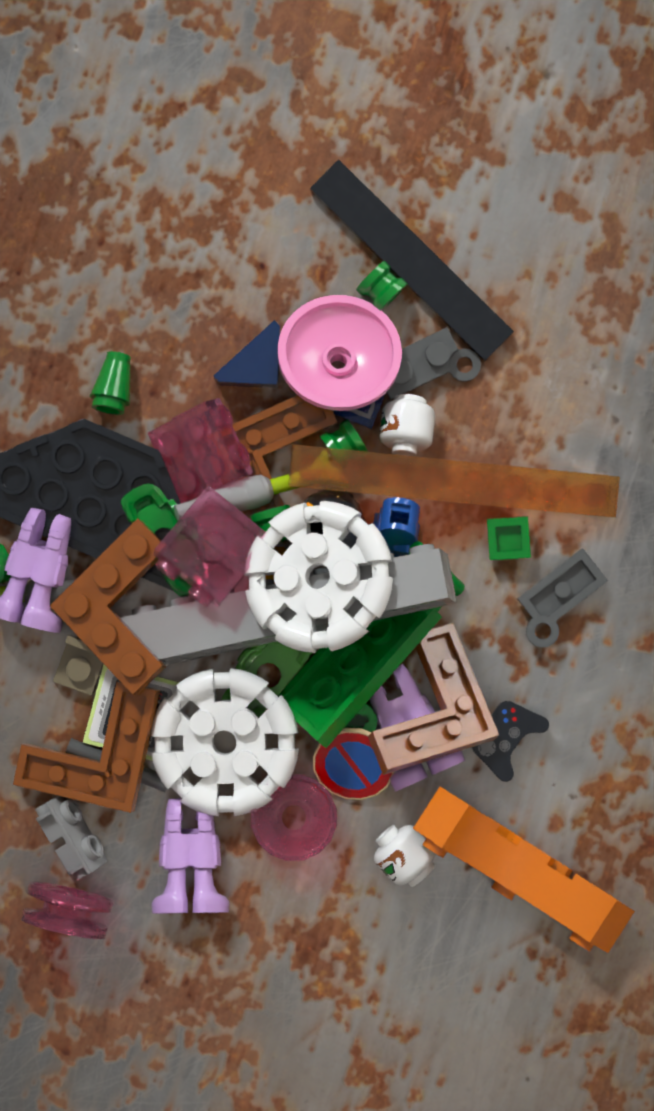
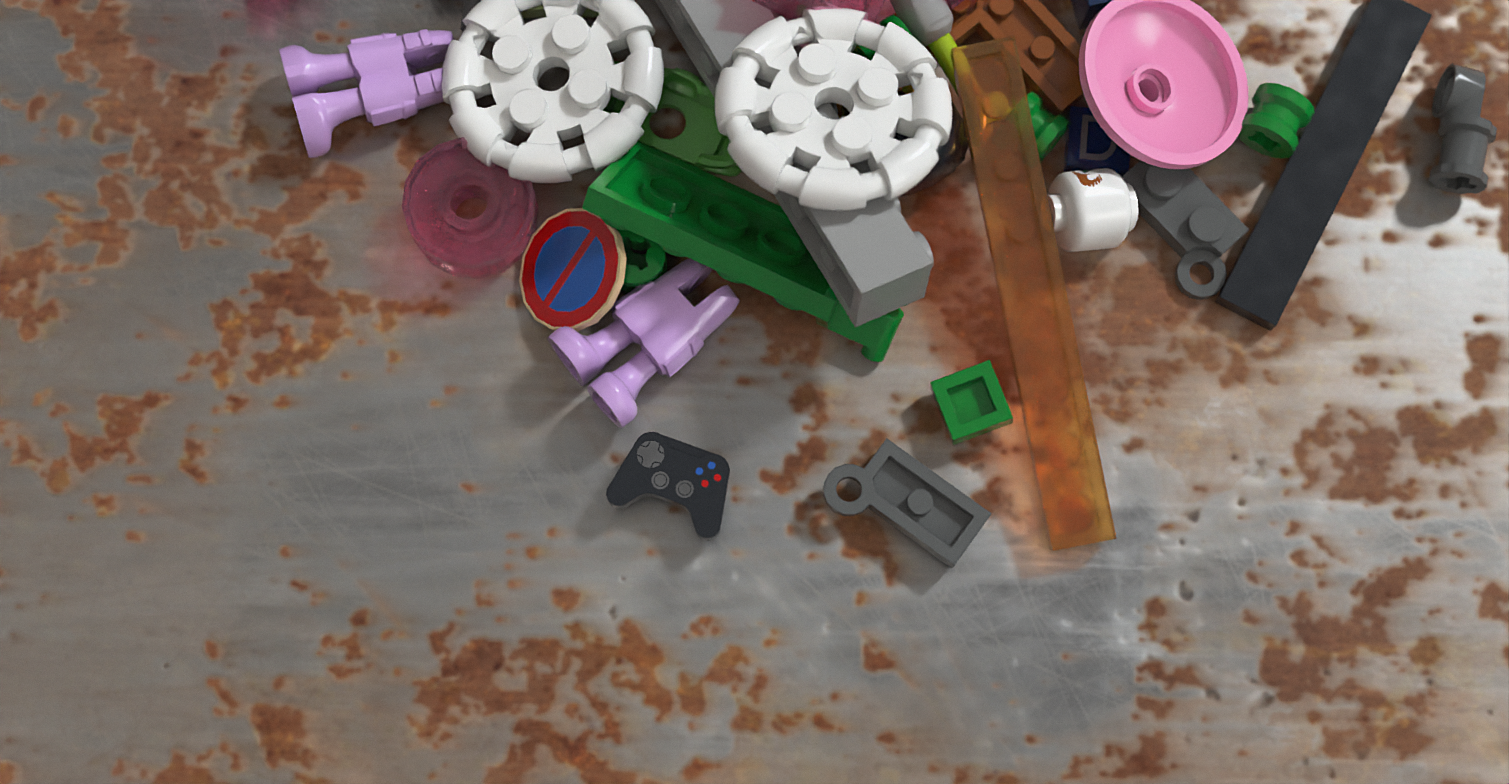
camera: 75 degrees right, 10 degrees down
plate [368,623,499,775] -> none
blue leg [373,497,420,558] -> none
white head [374,825,435,887] -> none
orange brick [413,787,635,953] -> none
none -> dark grey connector [1429,63,1497,194]

